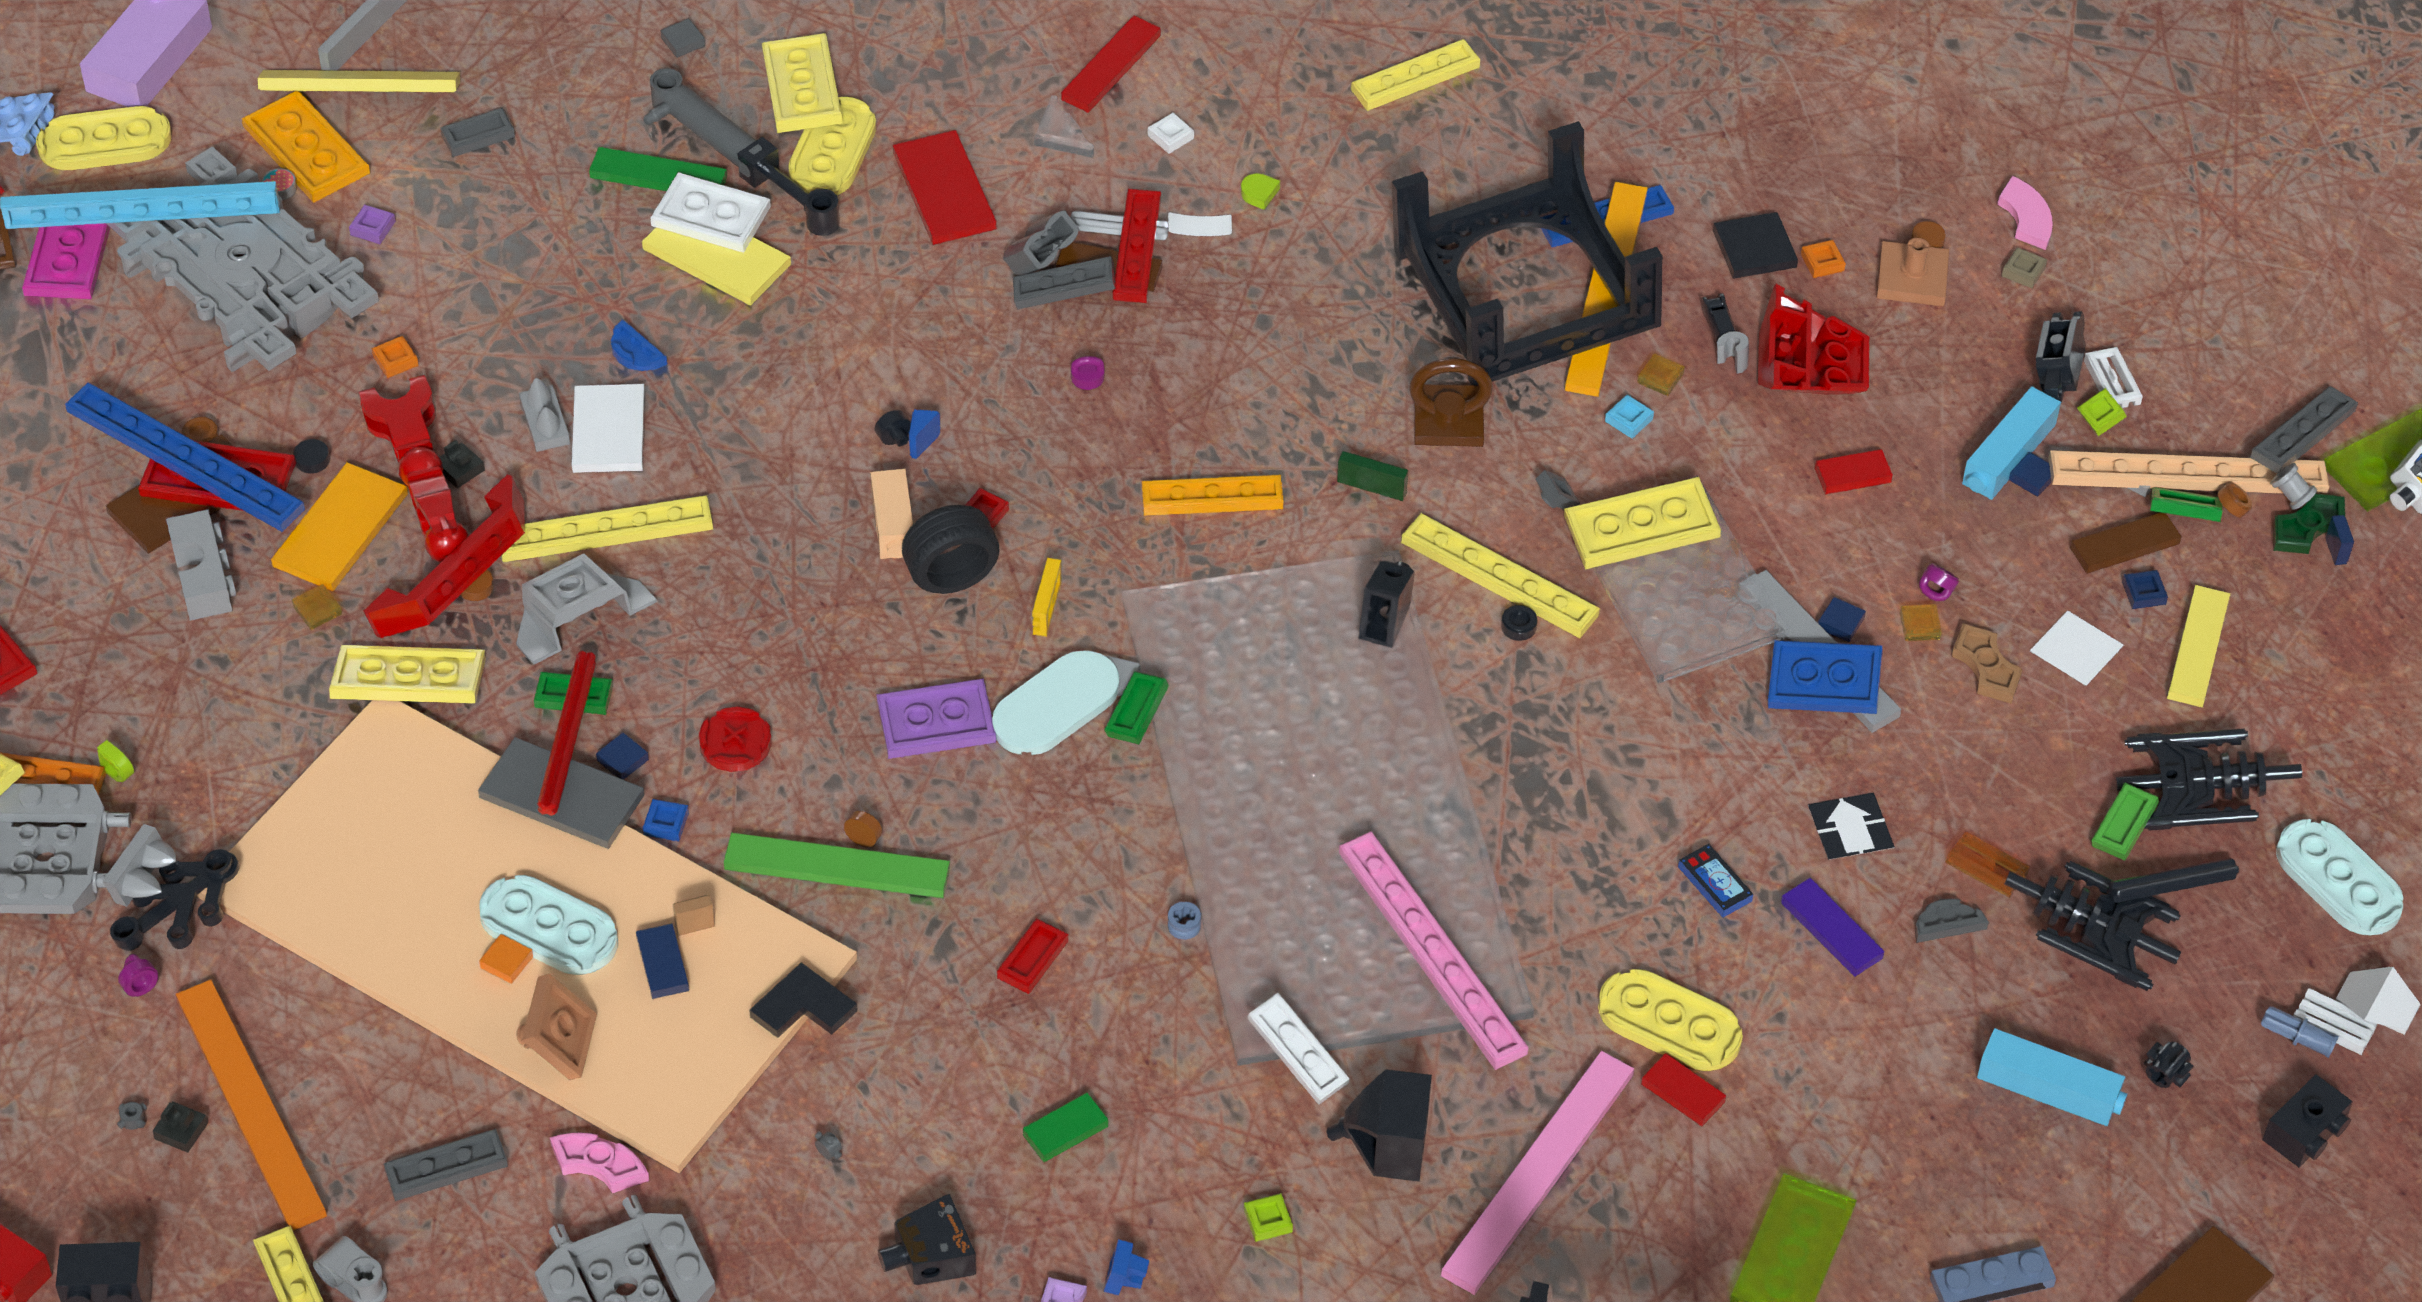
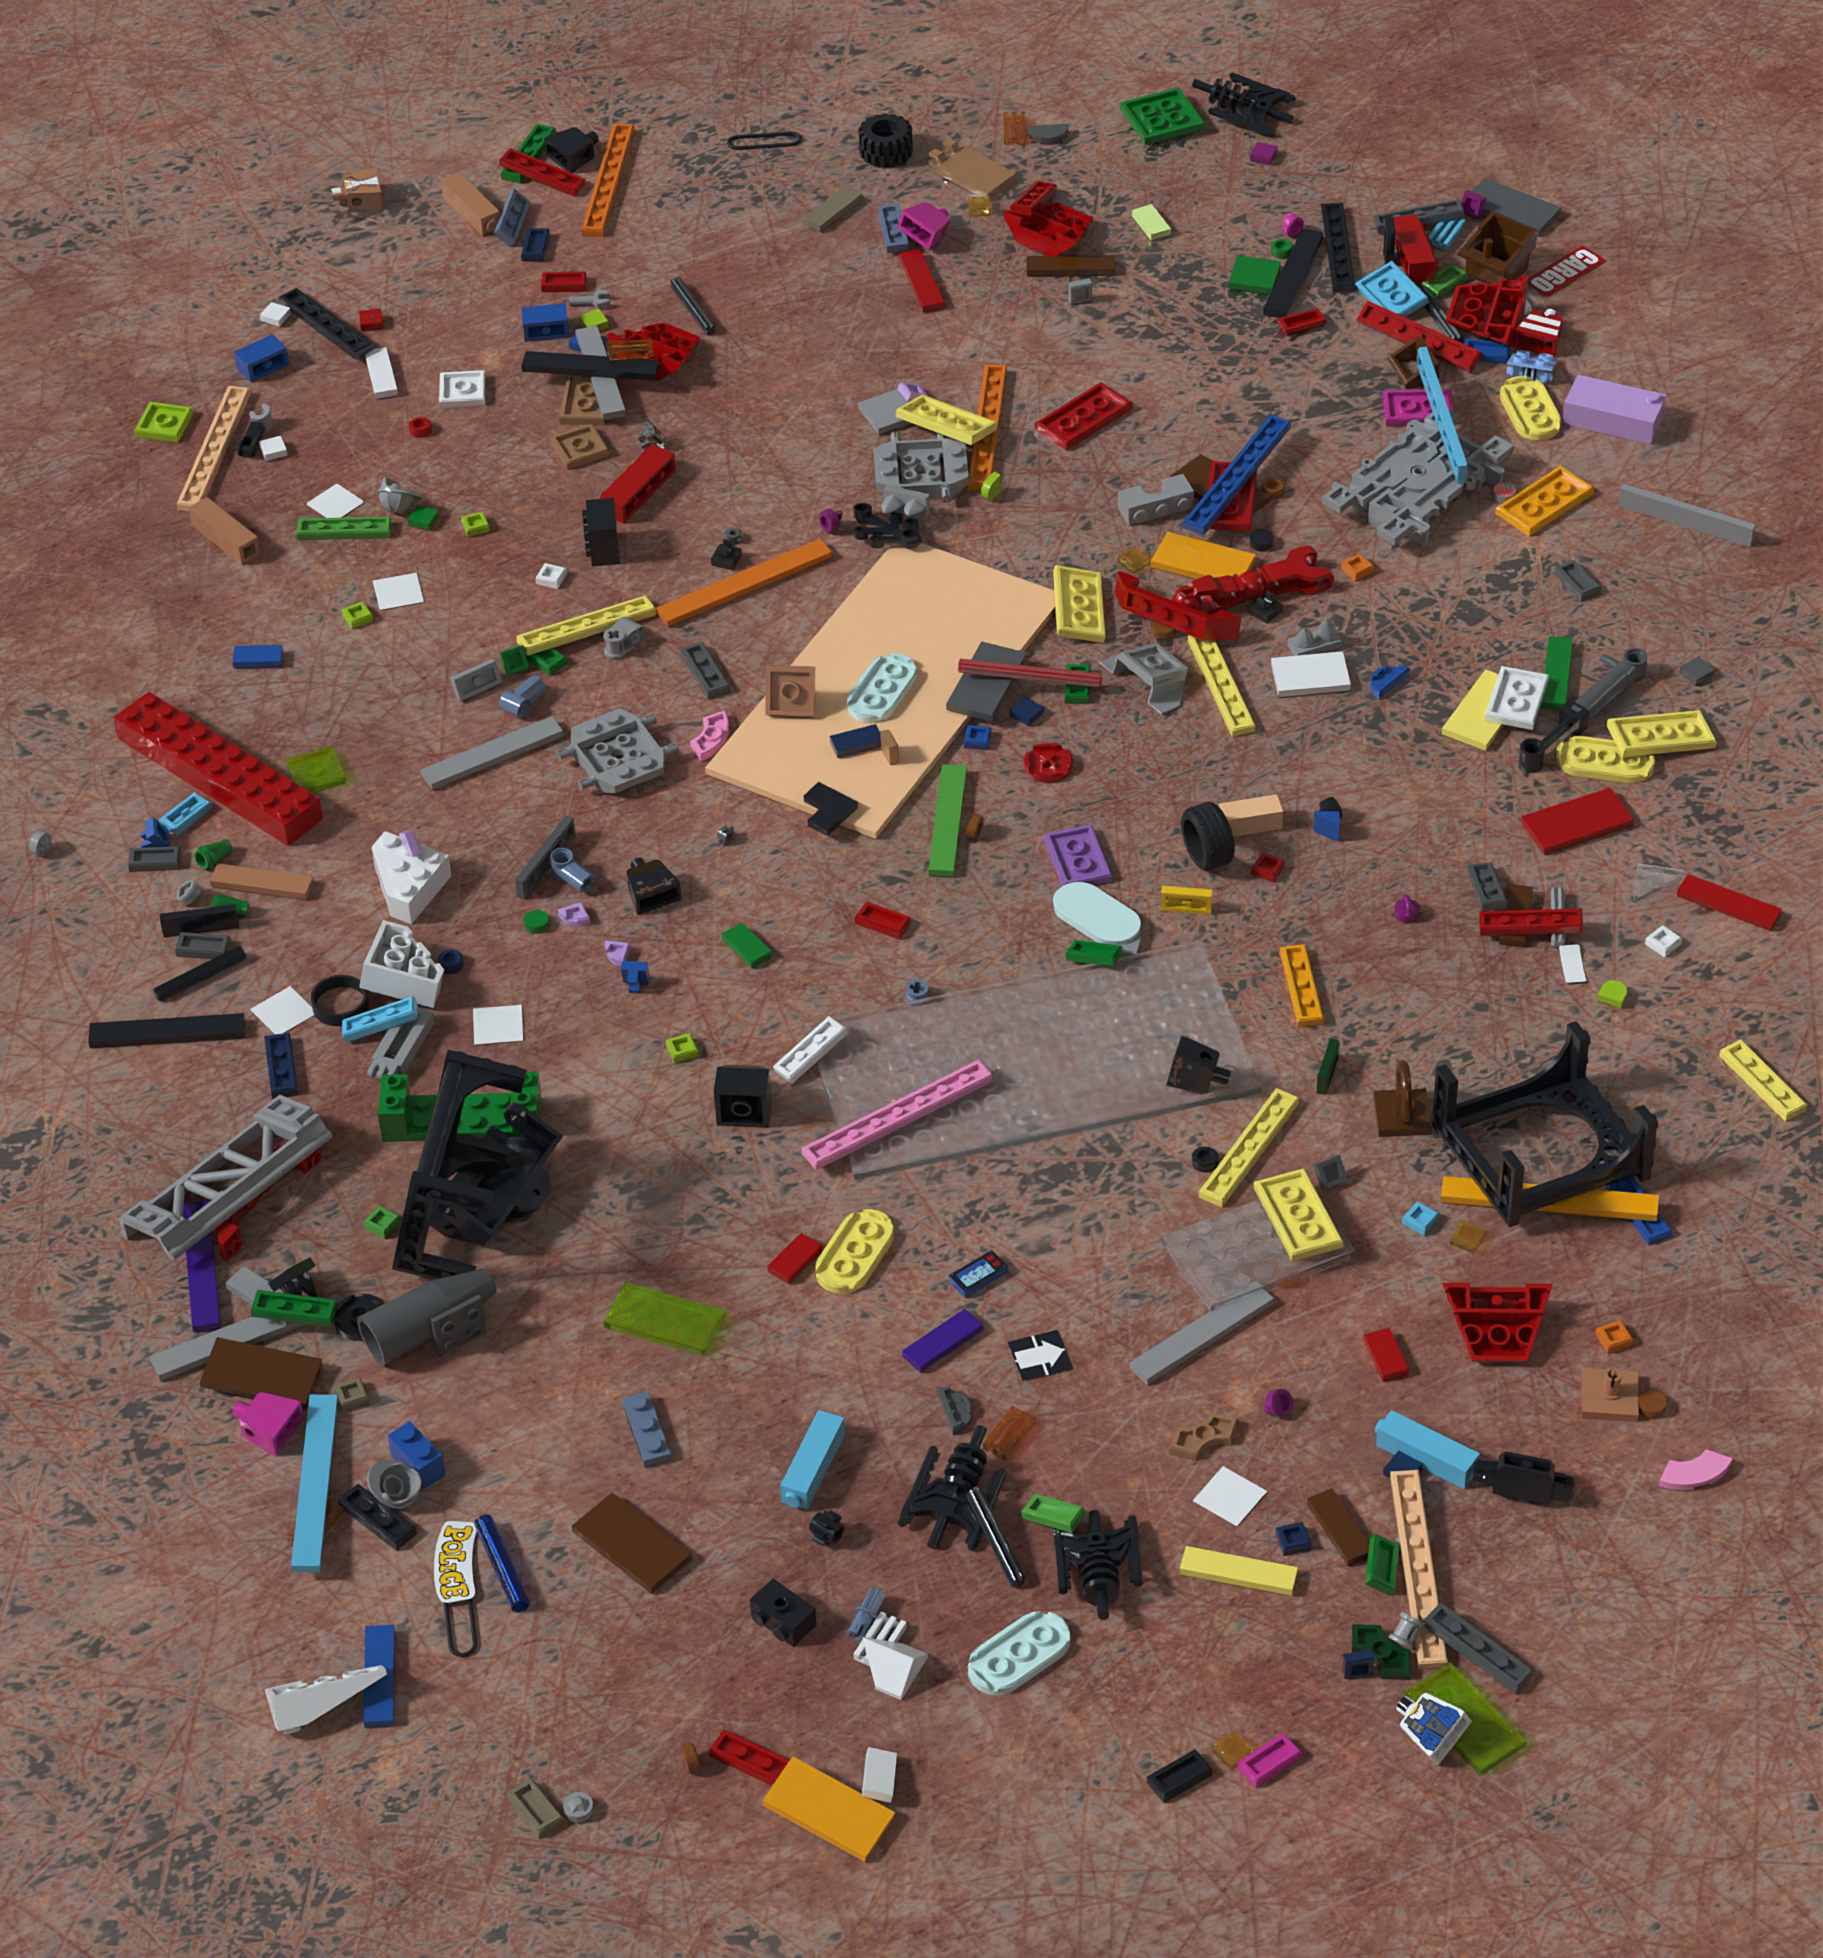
camera: 90 degrees right, 5 degrees down
light yellow tile [257,70,460,92] -> none
medium lavender tile [349,204,396,244] -> none
orange tile [479,934,533,984] -> none
dark grey brick [1003,210,1079,276] -> none
bright pink tile [1441,1051,1634,1295] -> none
piece [1701,293,1749,374] -> none
black tile [1713,212,1798,279] -> none
blue tile [1768,640,1883,714] -> none
dark blue tile [1818,597,1866,642] -> none
clear yellow tile [1900,604,1942,641] -> none
dark tan tile [2002,247,2048,289] -> none
lime tile [2077,388,2127,436] -> none
white tile [2084,347,2143,408] -> none
dark orange tile [2218,483,2252,518] -> none

